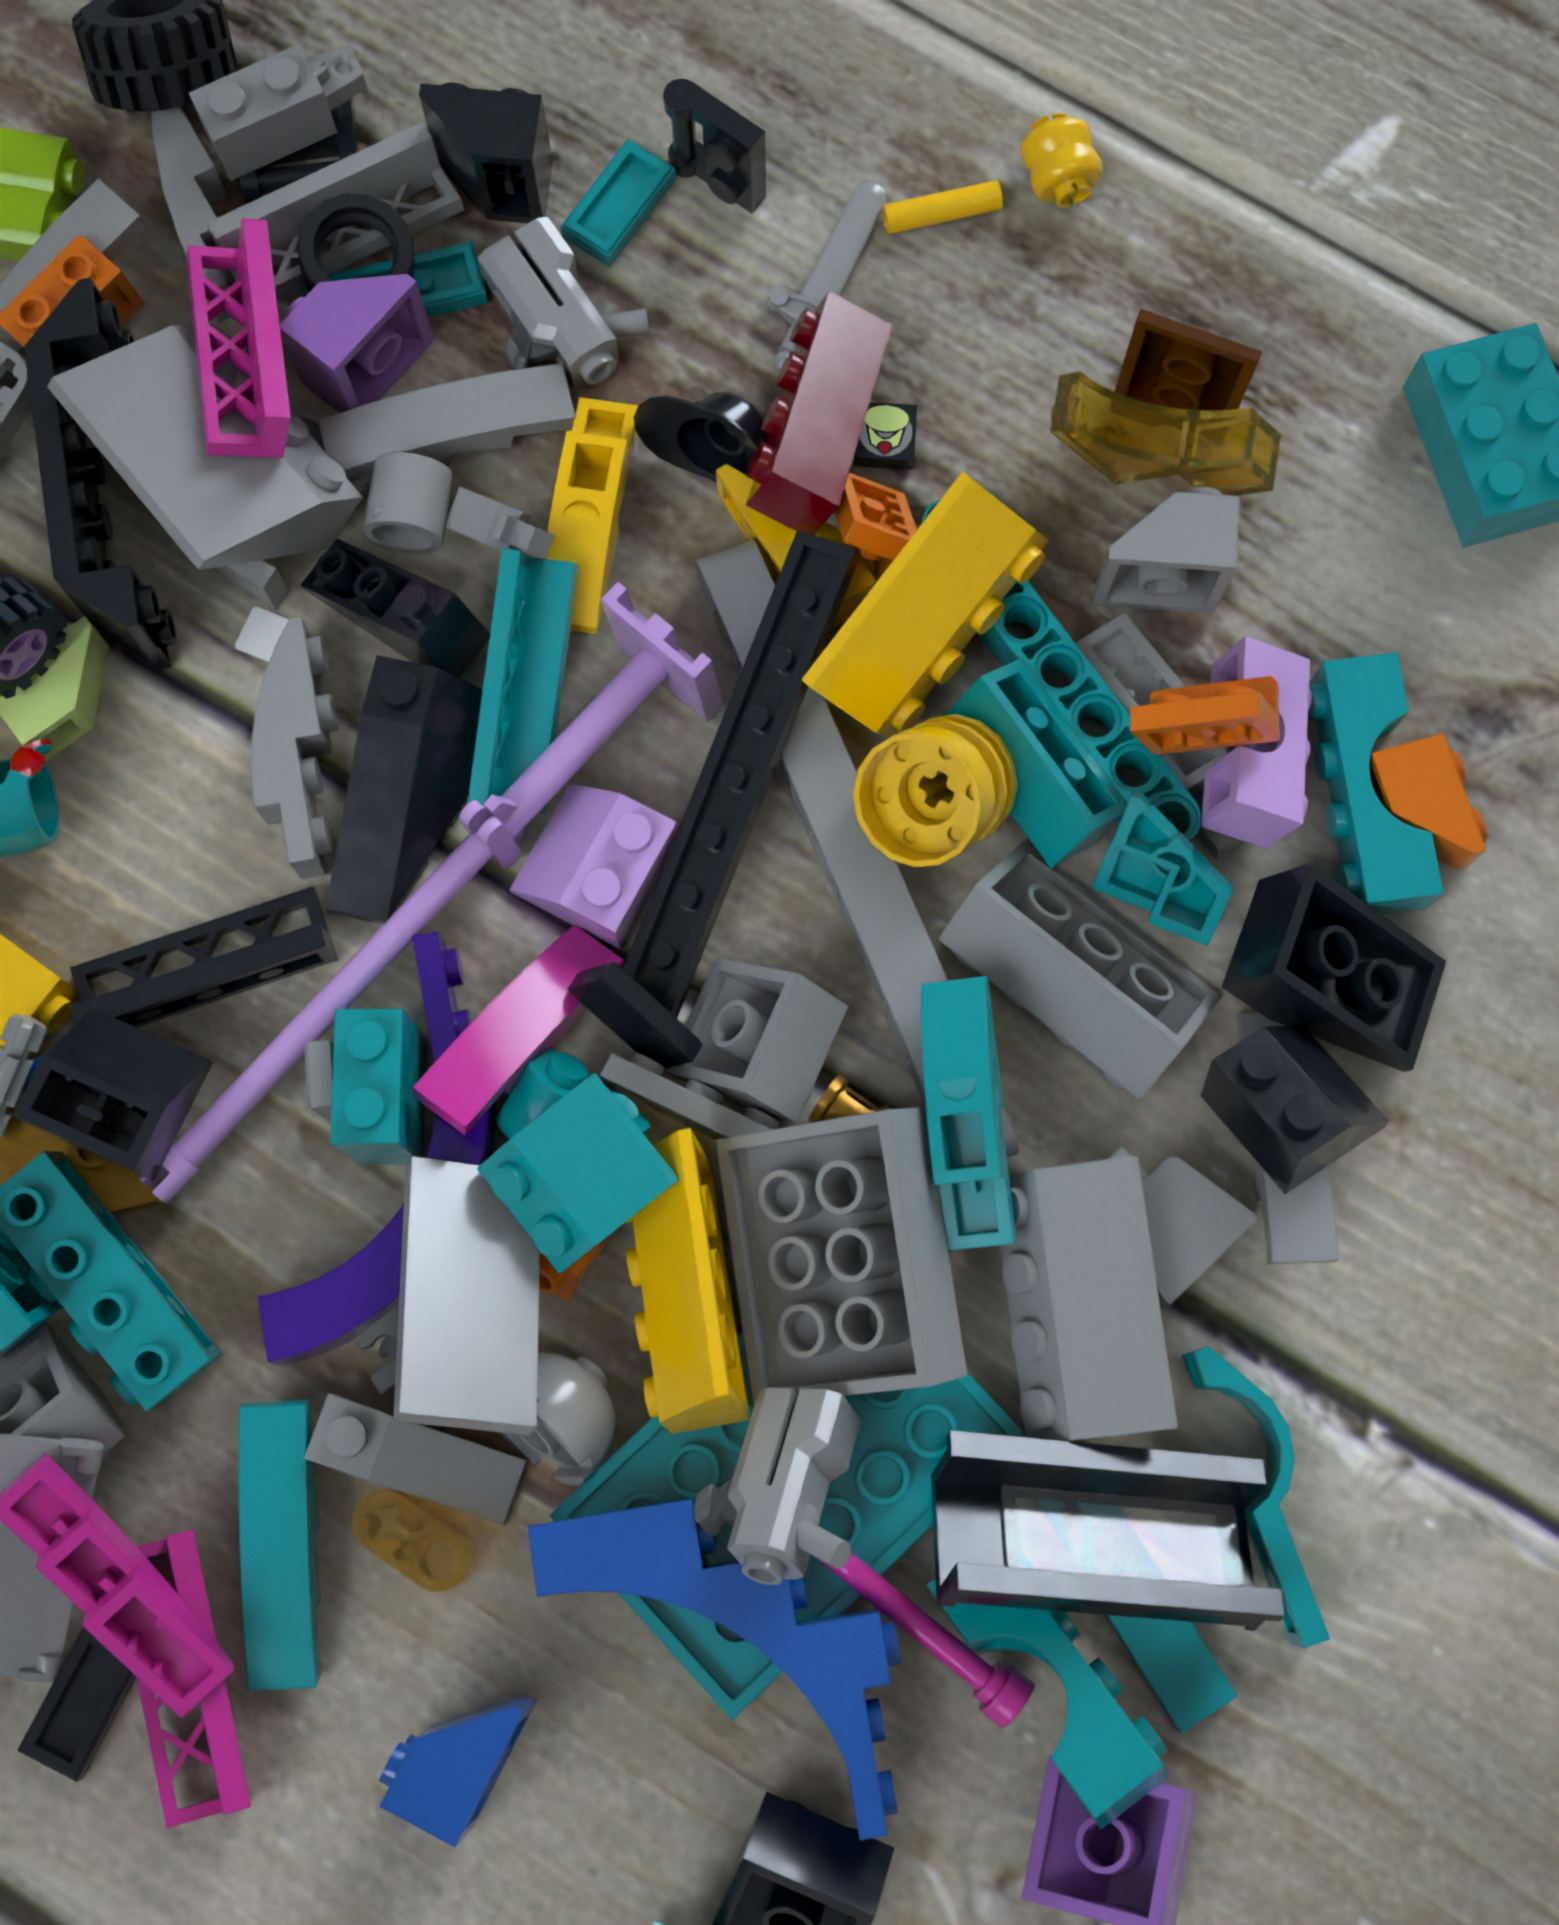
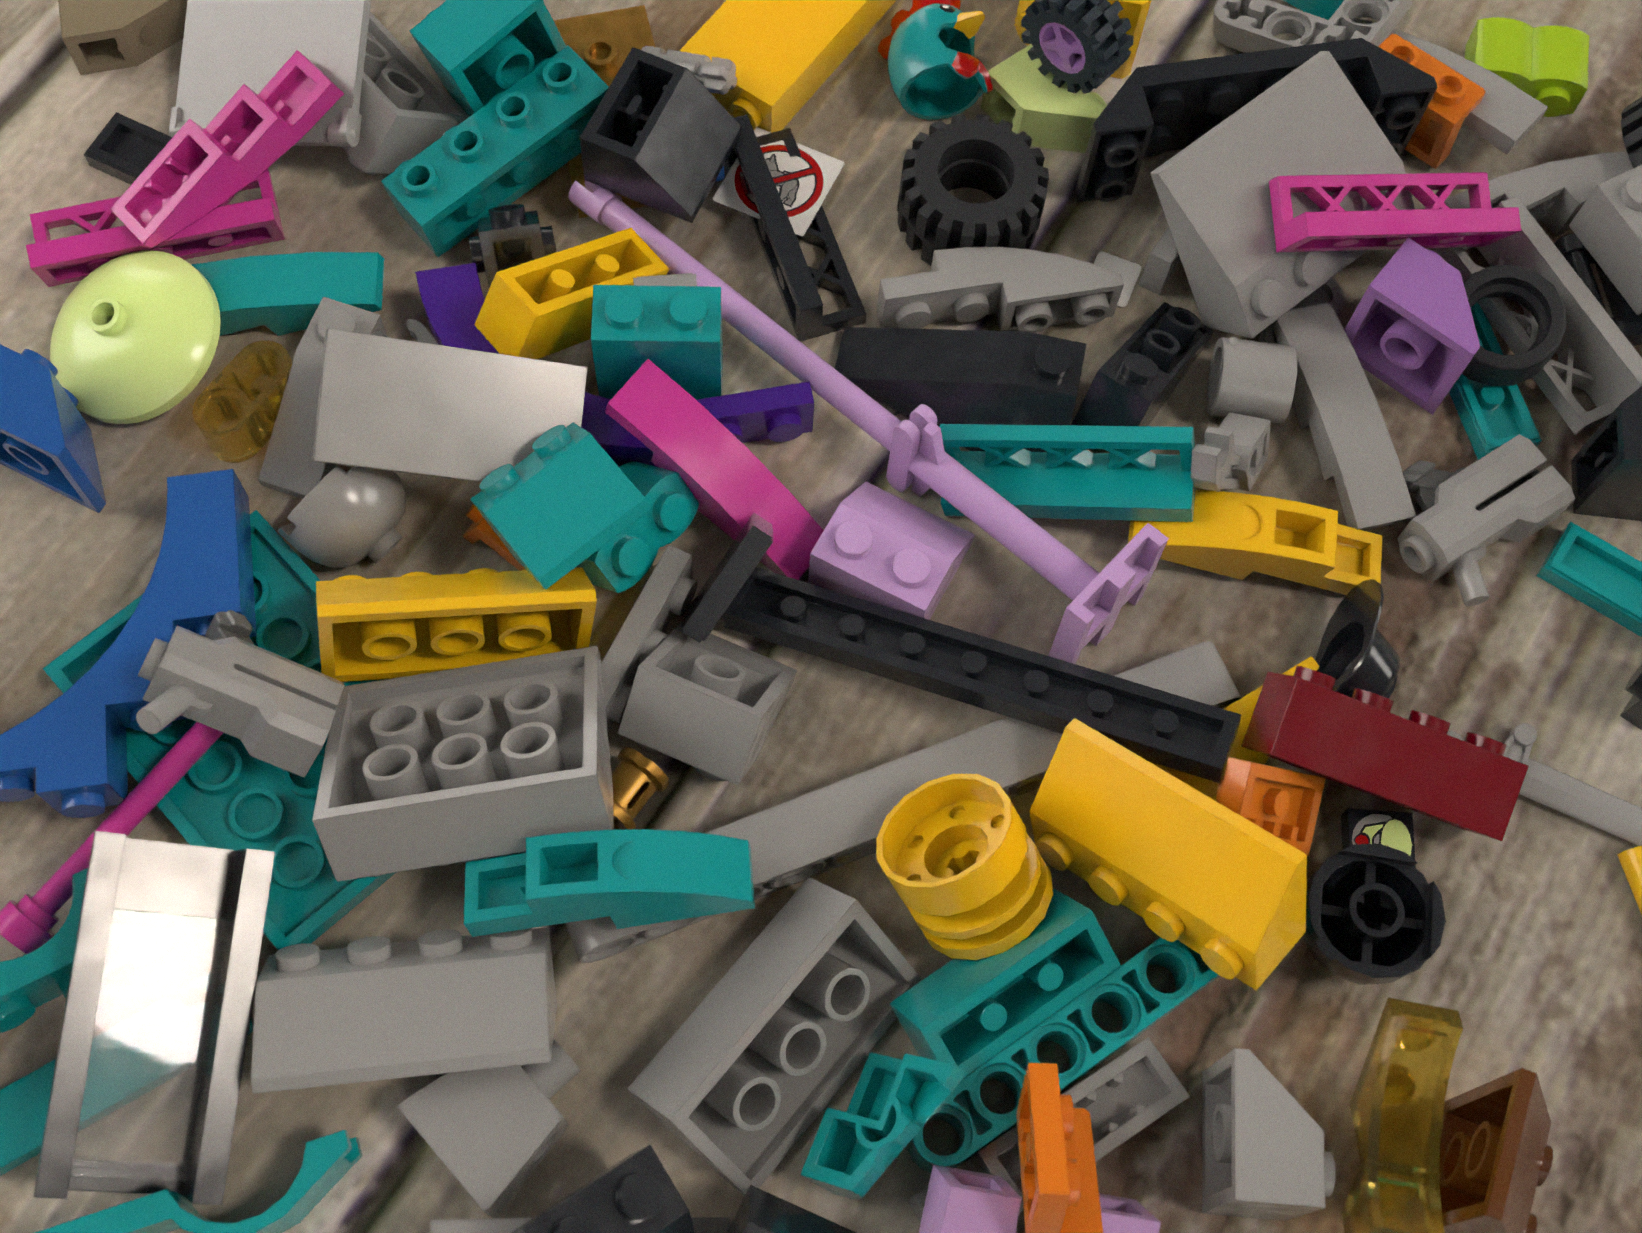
camera: 85 degrees right, 10 degrees down
none -> yellowish green dish [50,251,221,424]
none -> black brick [469,204,557,288]
none -> yellow brick [474,228,669,359]
none -> sticker [713,127,845,237]
none -> black tyre [897,114,1049,266]
none -> black cylinder [1302,844,1446,985]

